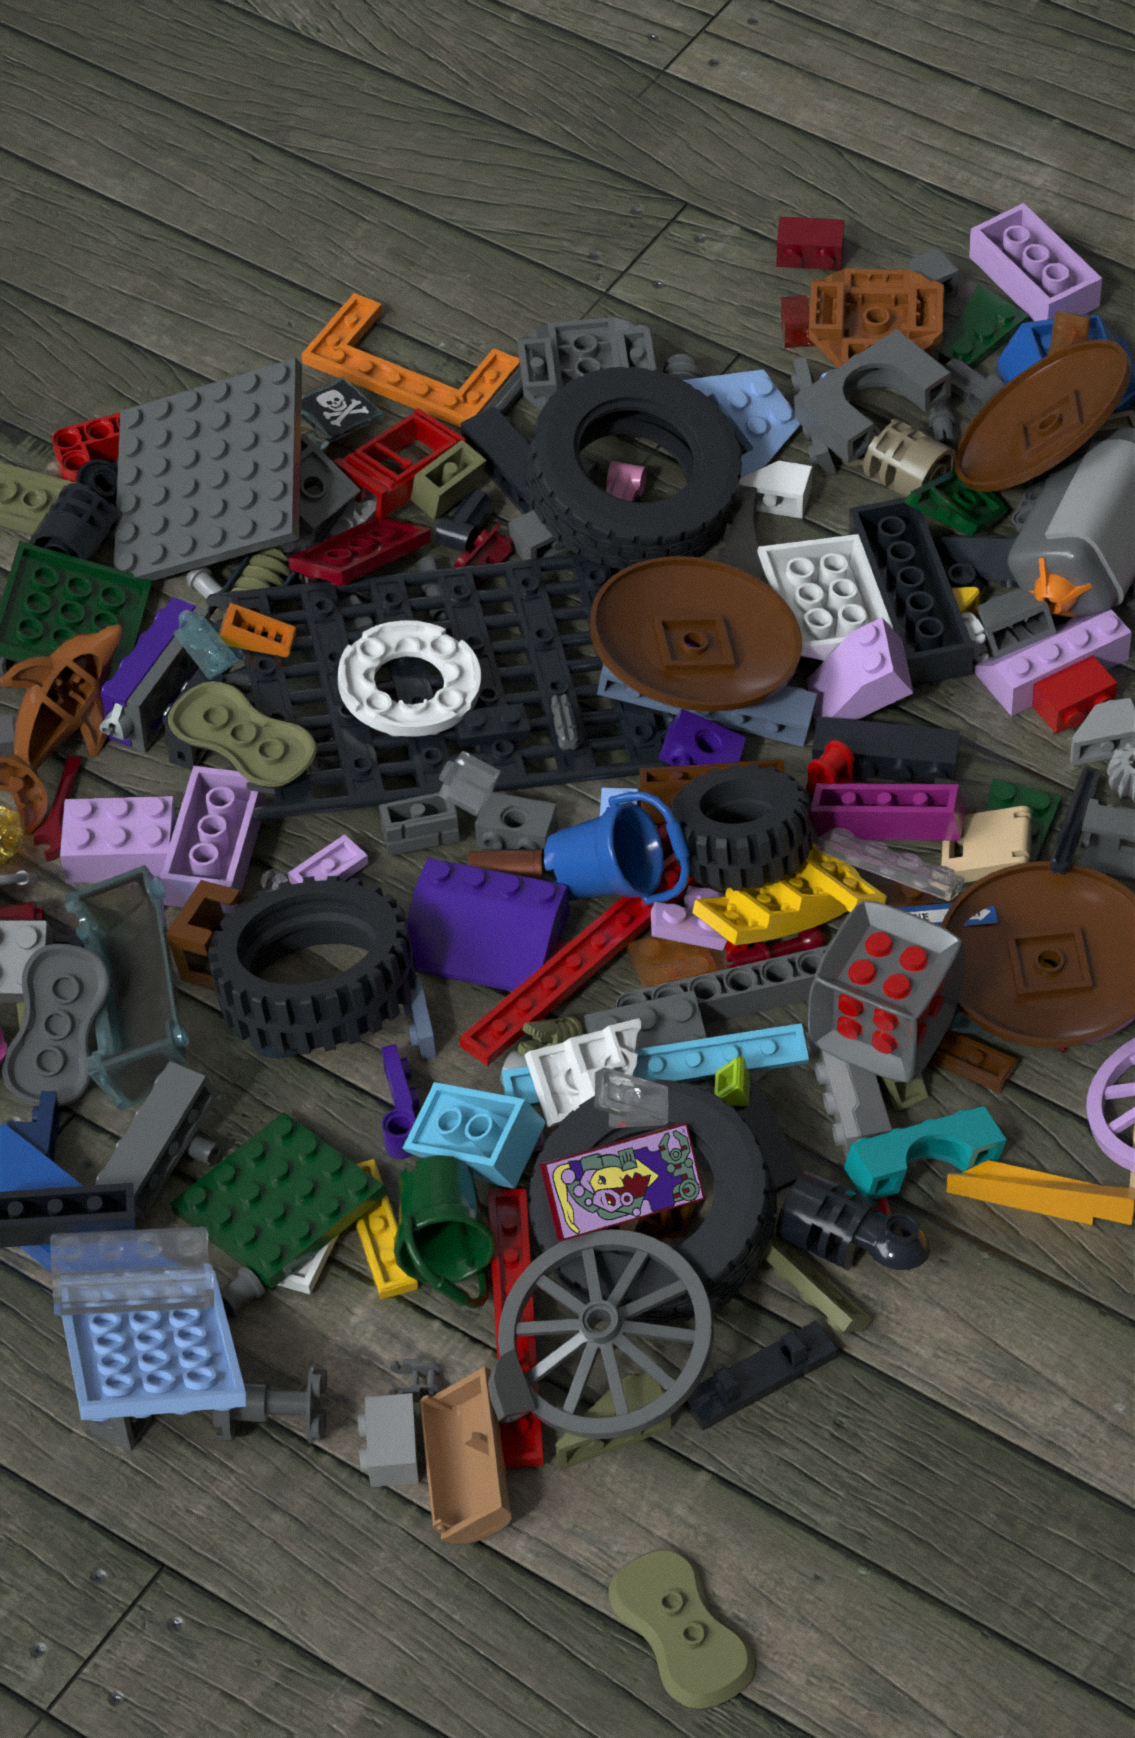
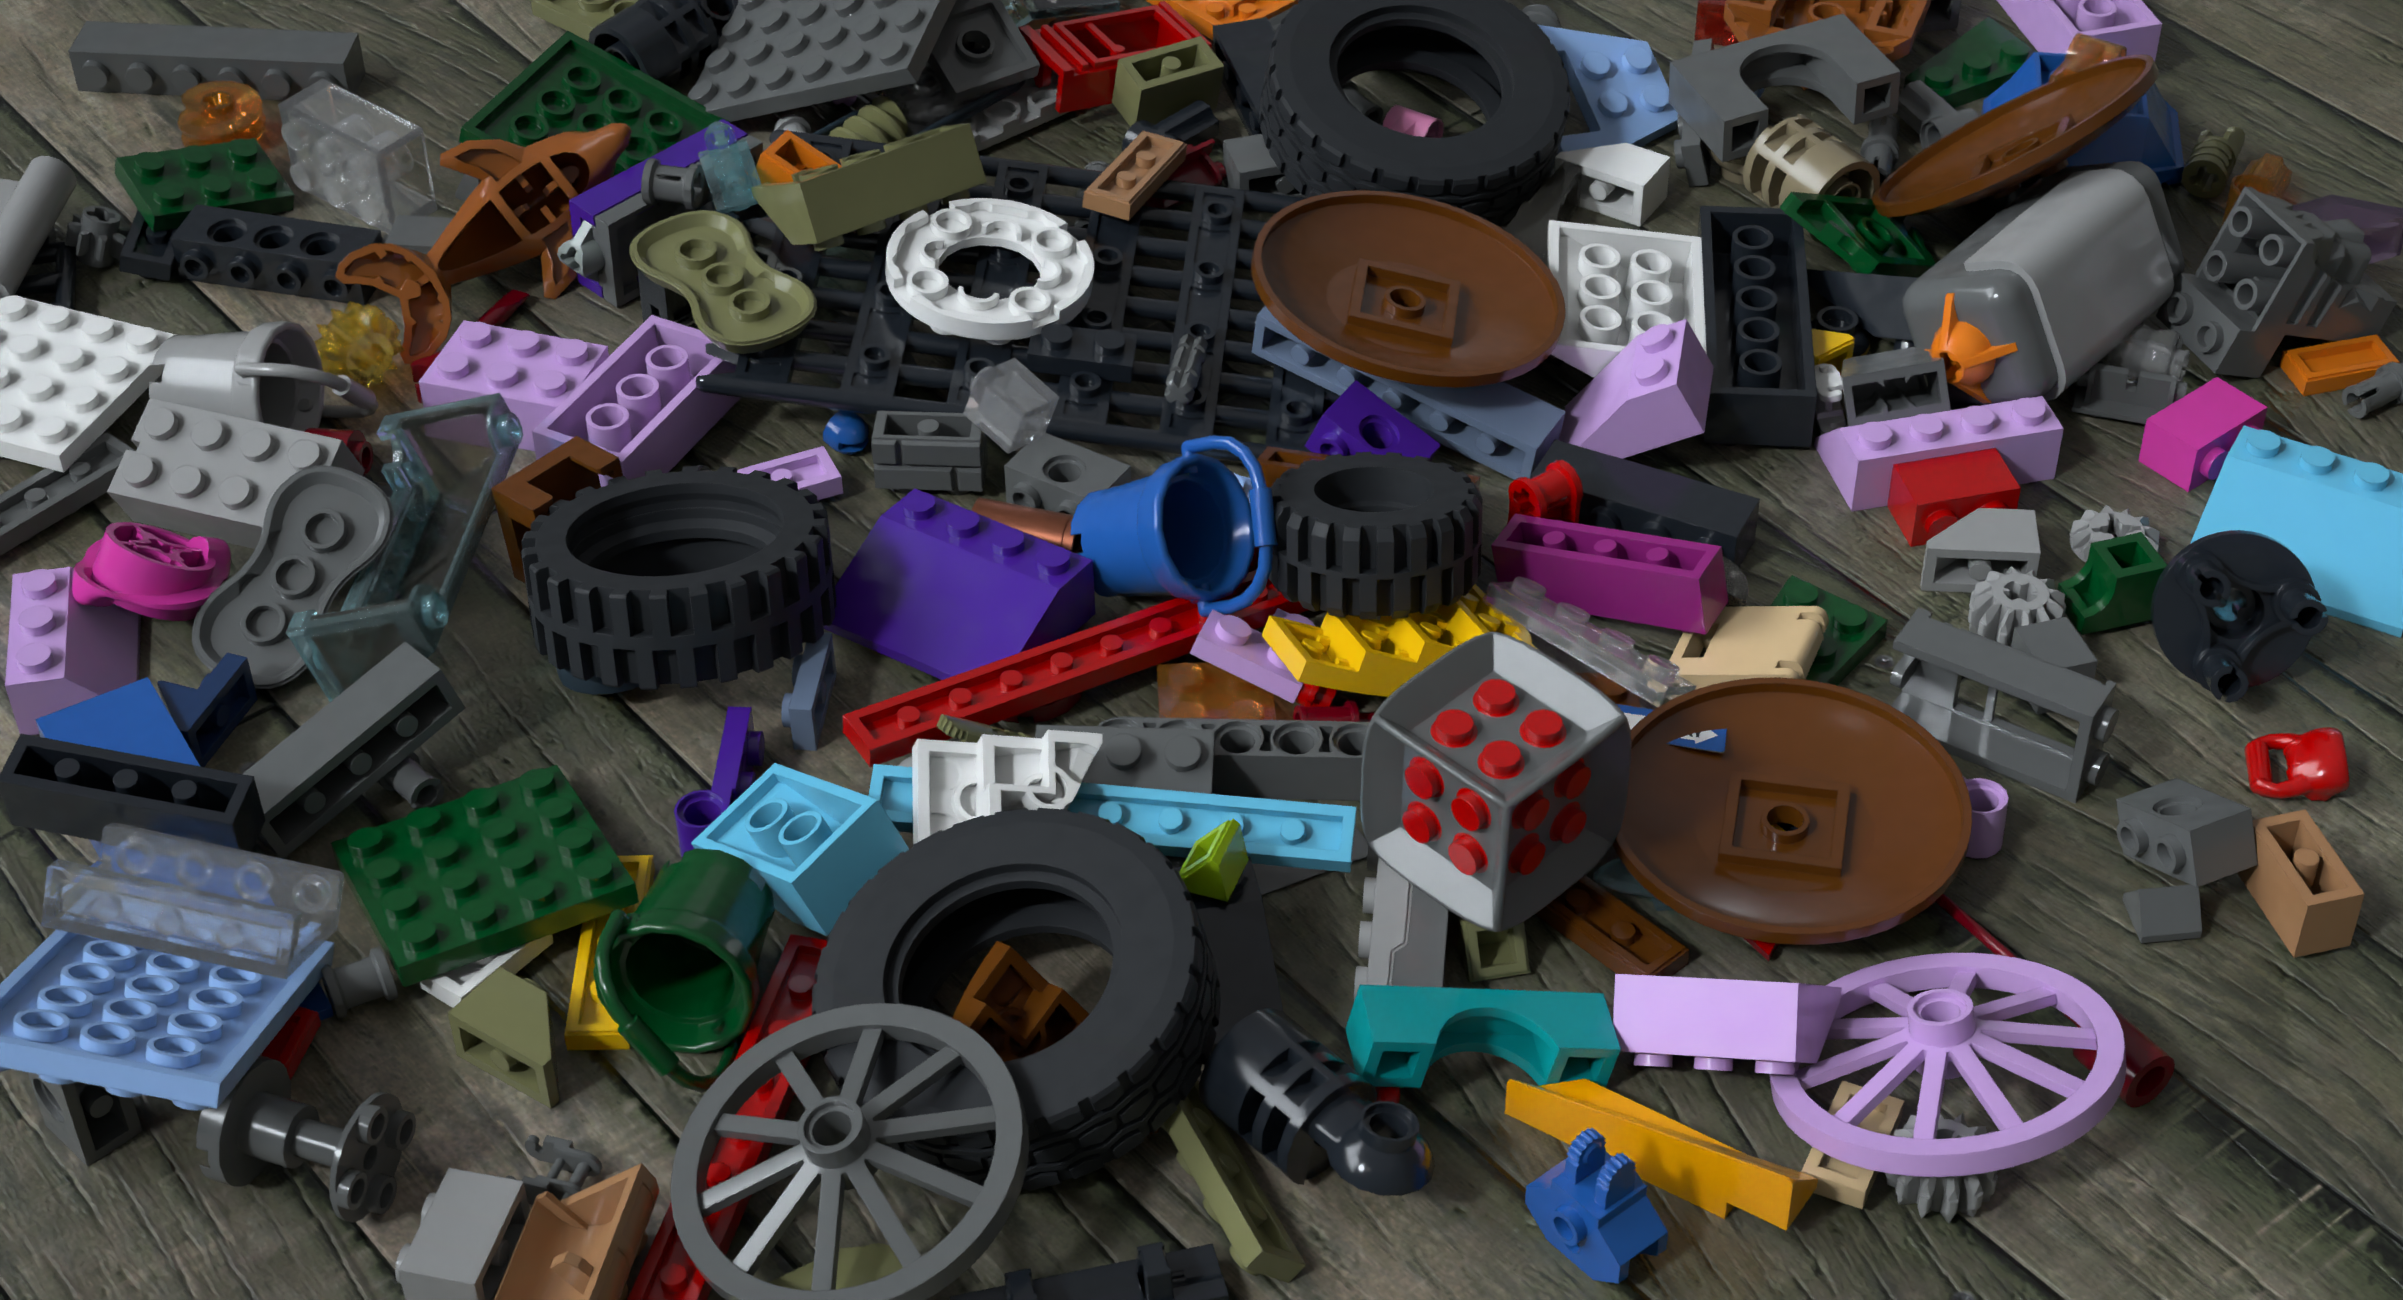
camera: 15 degrees right, 10 degrees down
dark red plate [289,517,431,586] -> none
dark grey brick [488,1349,536,1424] -> none
tile [539,1123,705,1241] -> none
clear slope [594,1067,668,1128] -> none
black axle [1049,767,1101,876] -> none
none -> olive slope [448,966,560,1109]
none -> dark grey bush [641,158,704,210]
none -> olive wedge [750,123,987,251]
none -> blue hinge [823,410,869,455]
none -> medium nougat tile [1082,131,1187,221]
none -> blue hinge [1525,1128,1668,1284]
none -> lavender slope [1613,974,1841,1075]

